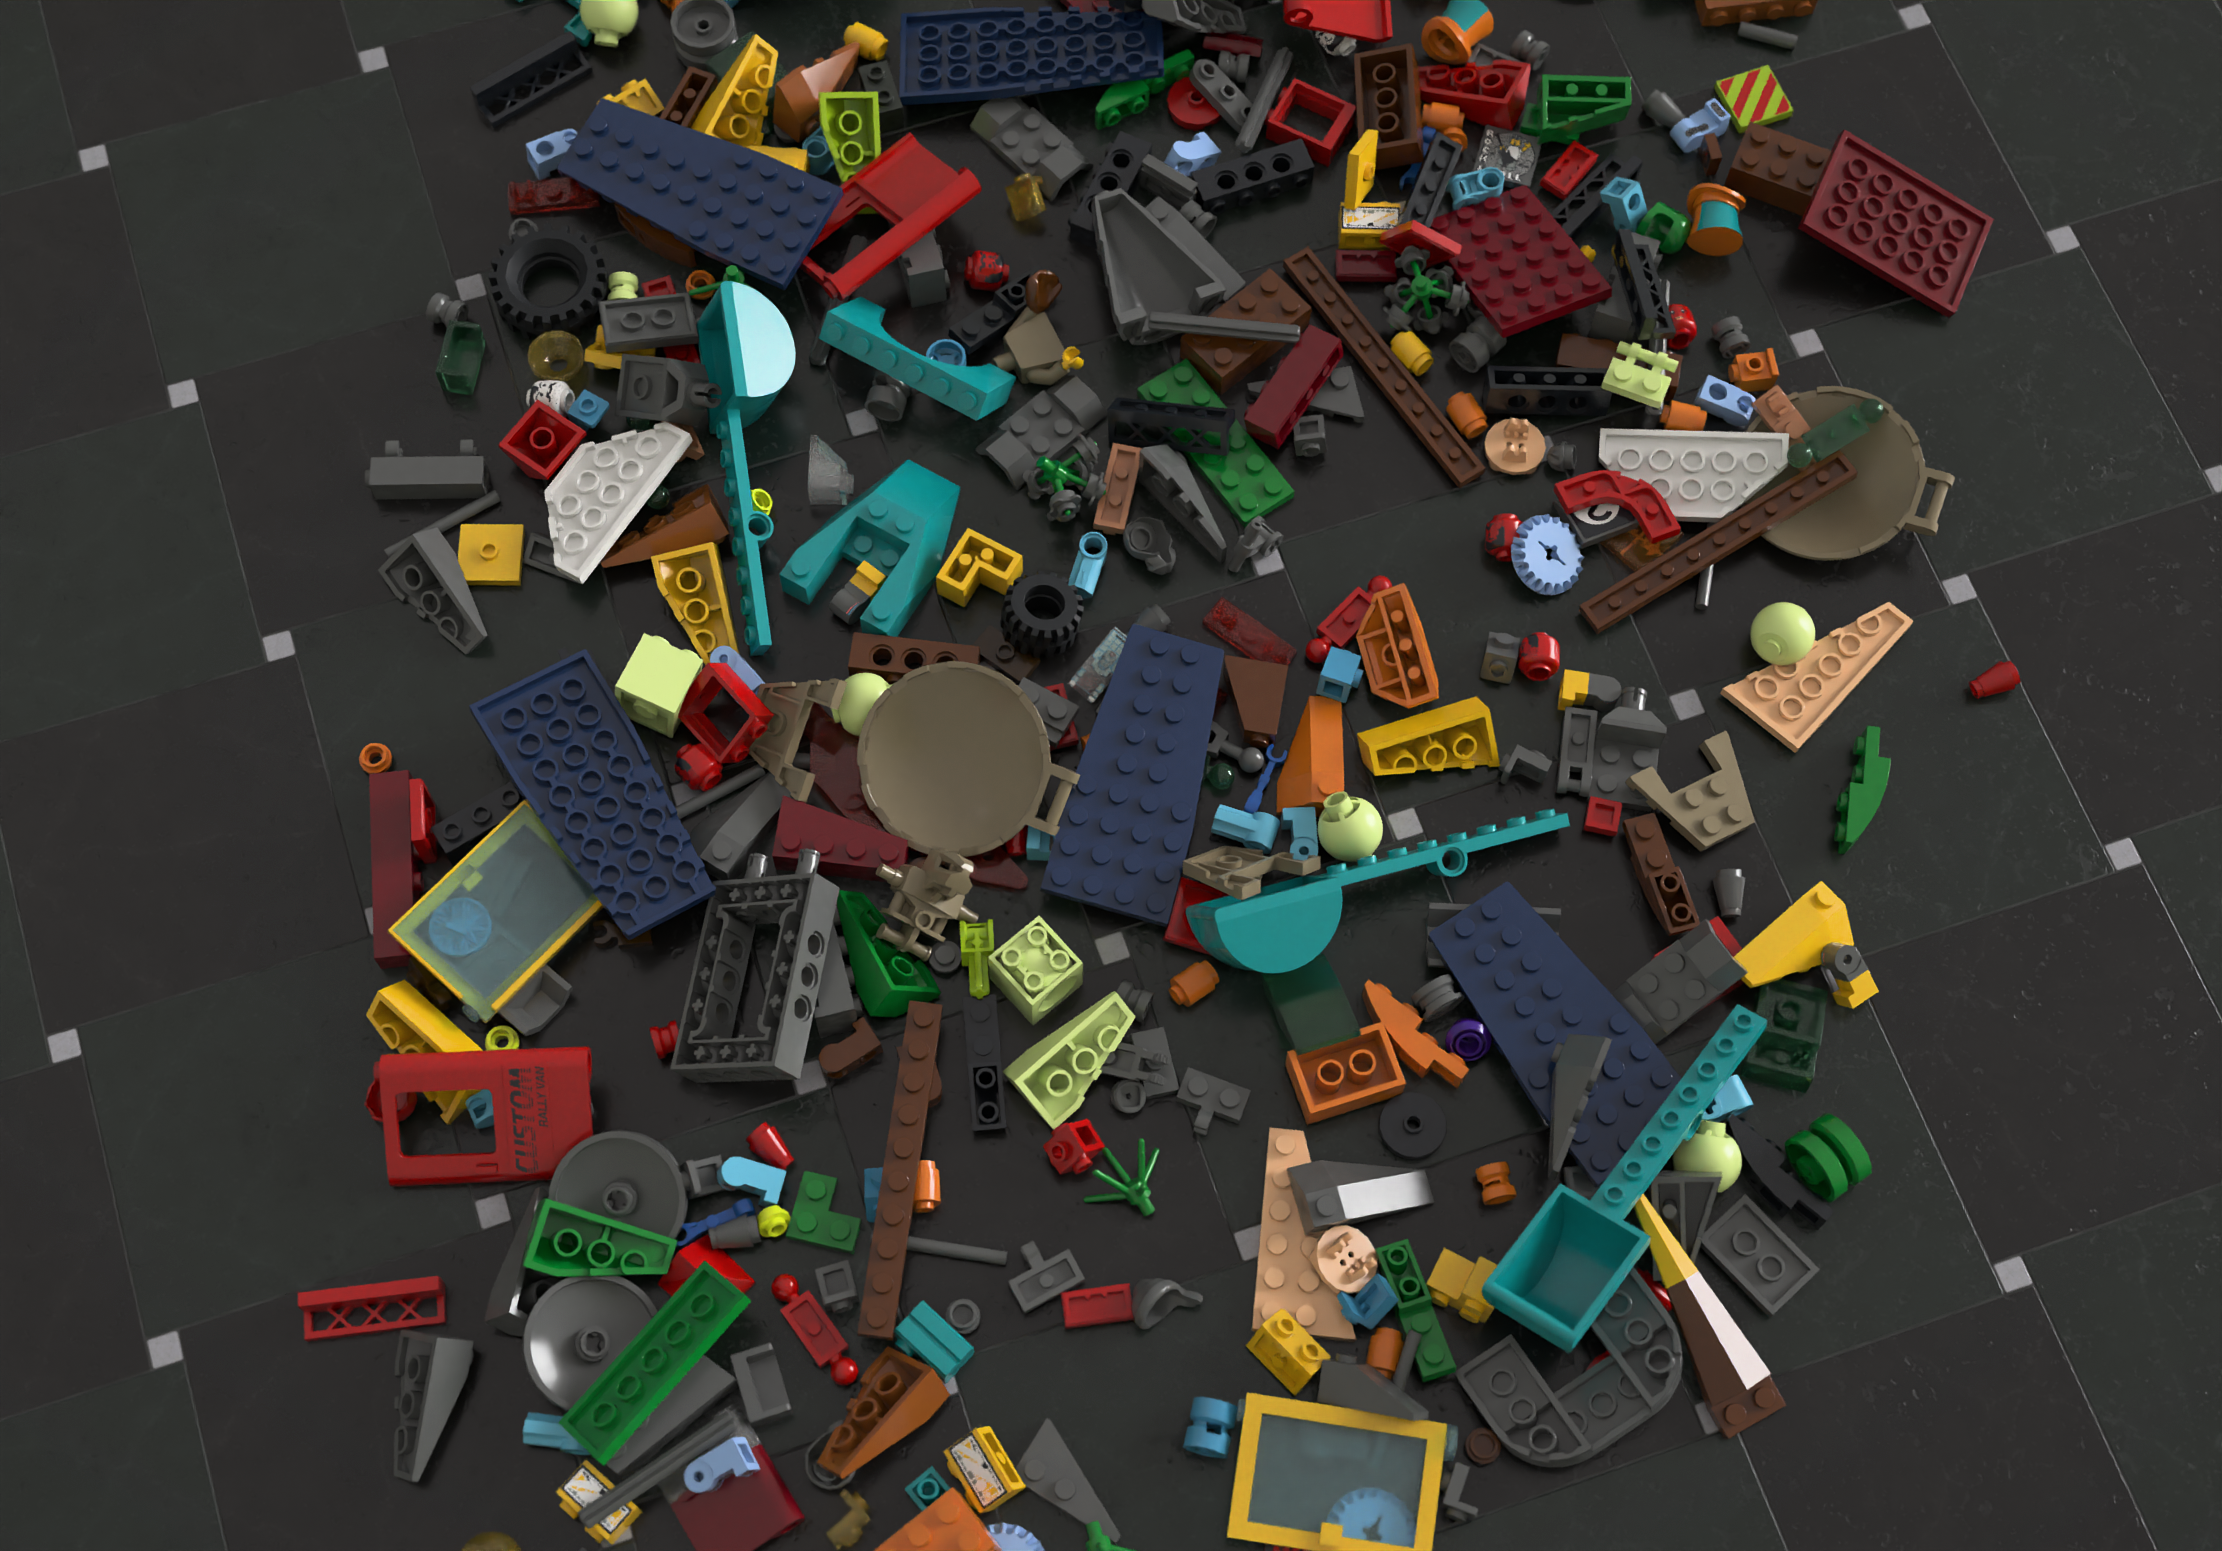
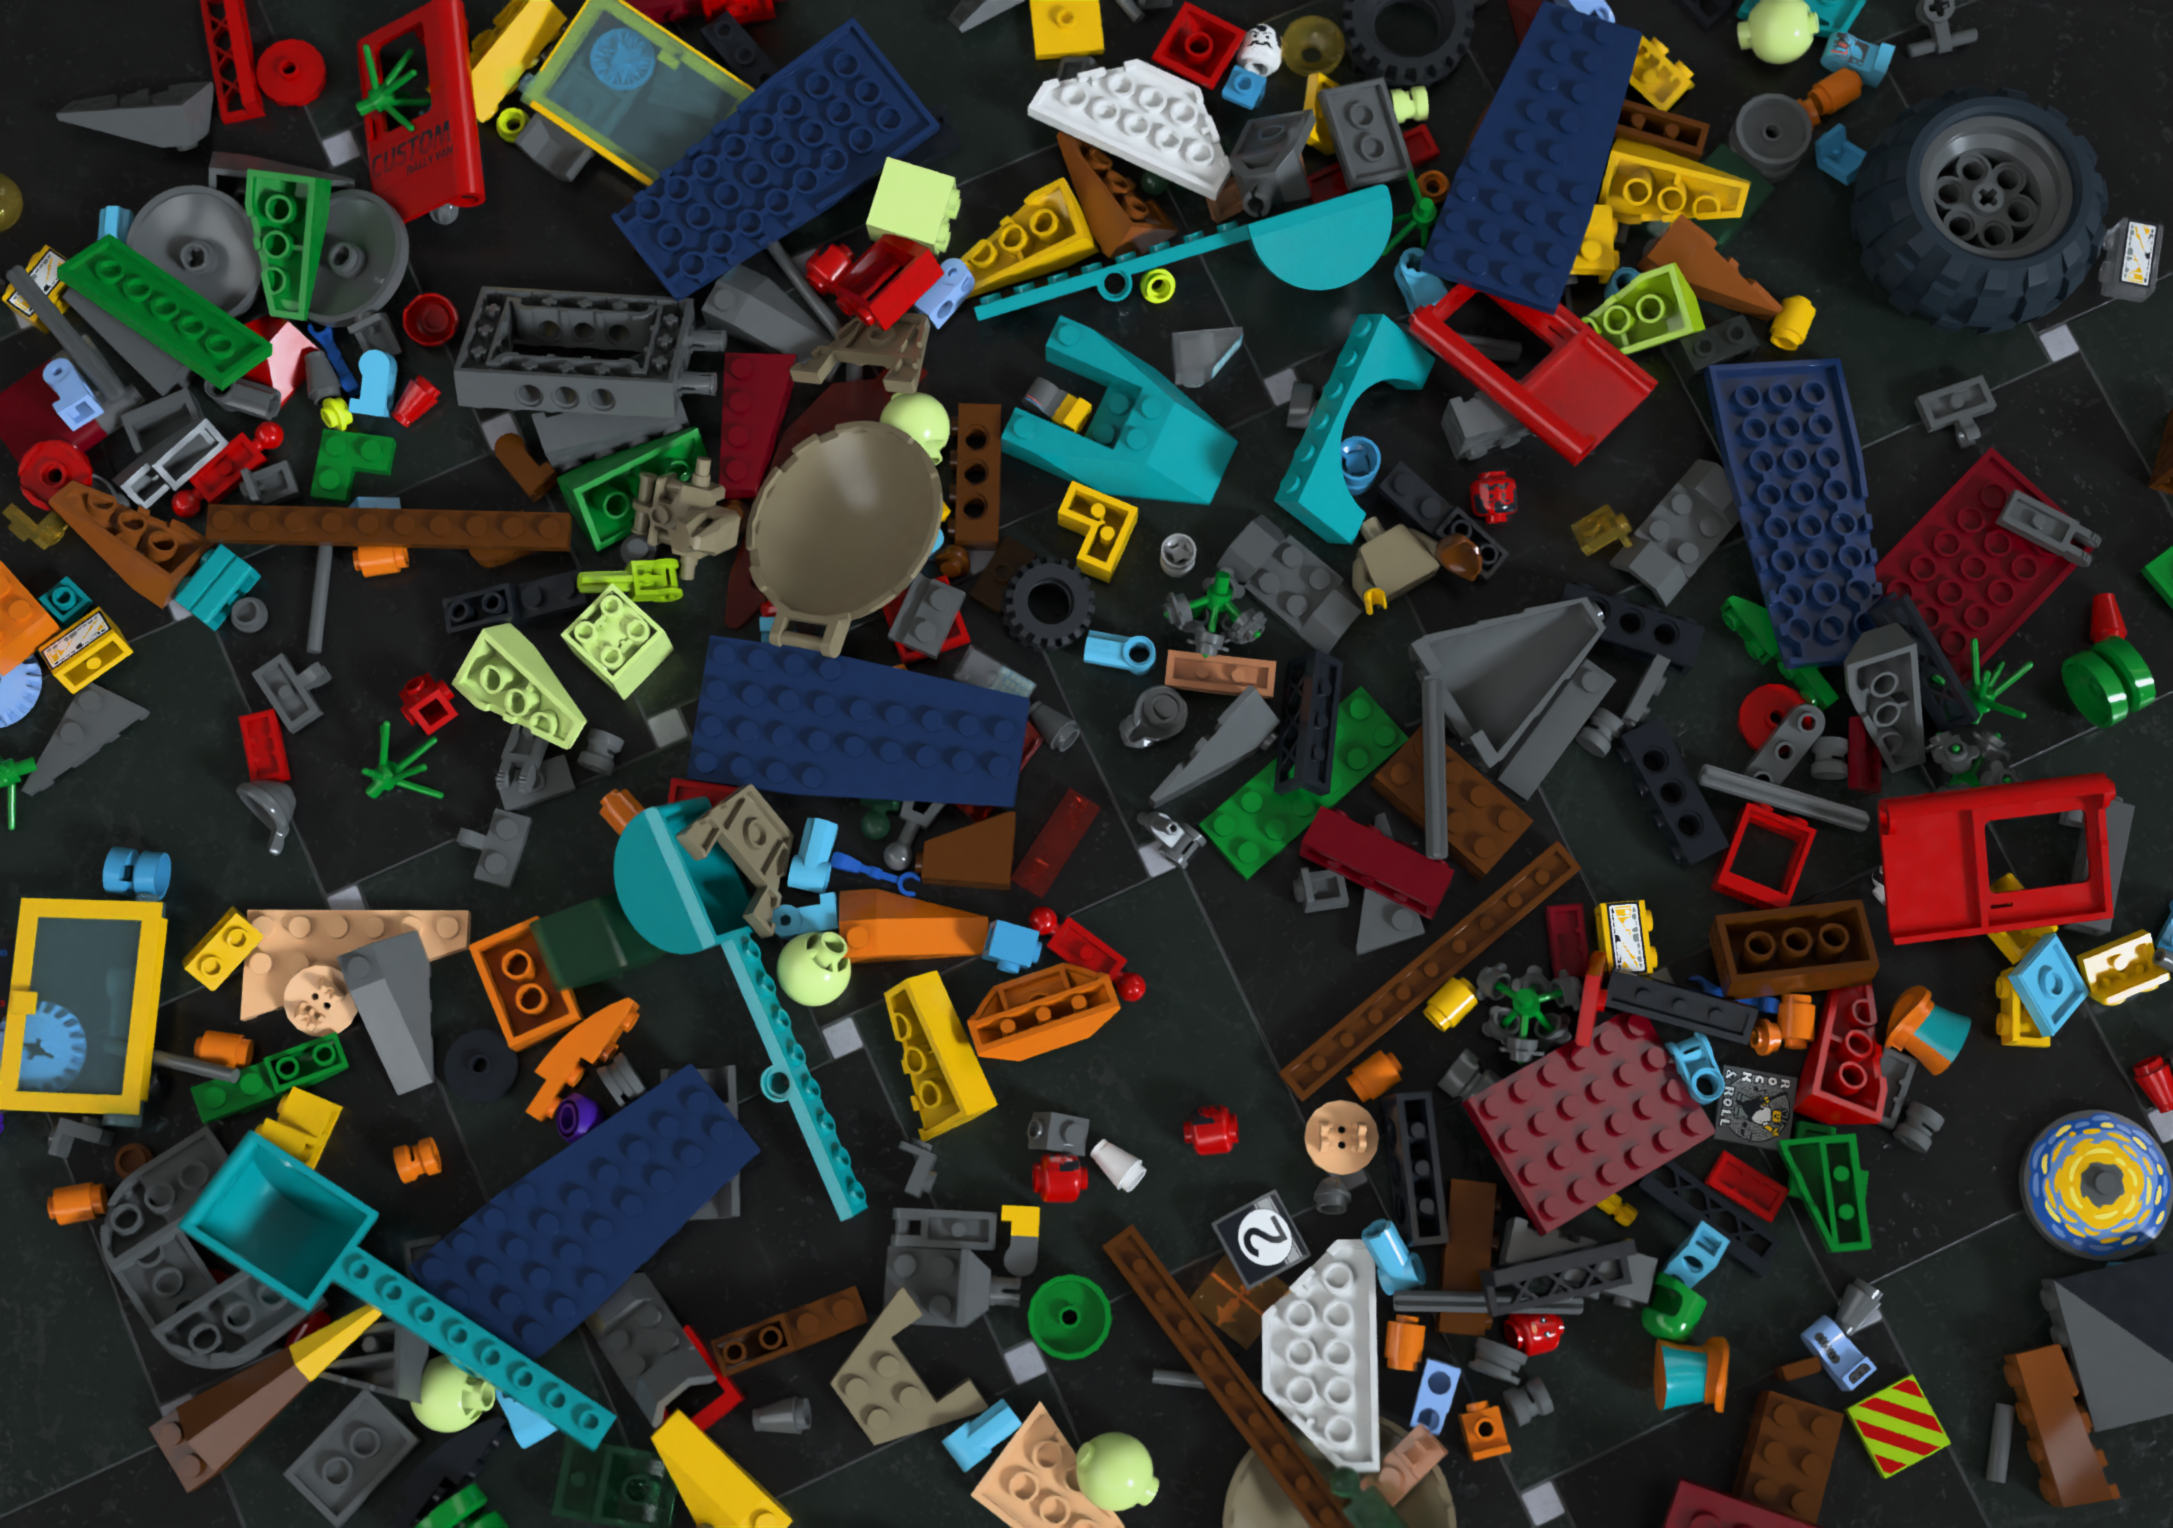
camera: 85 degrees right, 10 degrees up
red wheel [650,1020,679,1059] -> none
dark grey tile [1111,1079,1146,1113] -> none
light blue leg [1164,132,1221,177] -> none
dark grey slope [1317,1353,1429,1421] -> none
dark azure bracket [1337,1273,1399,1330] -> none
yellow plate [1344,129,1378,211] -> none
light blue gear [1511,514,1584,595] -> none
dark grey wedge [1548,1034,1612,1181] -> none
red plate [1553,470,1681,544] -> none
red plate [1583,796,1622,837] -> none
yellowish green plate [1601,341,1679,409] -> none
none -> red plate [18,440,93,511]
none -> orange brick [47,1182,108,1226]
none -> dark grey slope [111,416,229,509]
none -> dark grey piece [204,378,282,421]
none -> red plate [256,39,327,107]
none -> green plant [355,44,432,132]
none -> red hair [403,293,459,347]
none -> medium azure piece [942,1398,1022,1473]
none -> green wheel [1028,1274,1112,1361]
none -> white cone [1090,1139,1147,1193]
none -> light grey wheel [1160,533,1197,578]
none -> medium azure piece [1361,1218,1426,1295]
none -> medium azure piece [1394,247,1448,314]
none -> dark grey wheel [1468,1337,1528,1385]

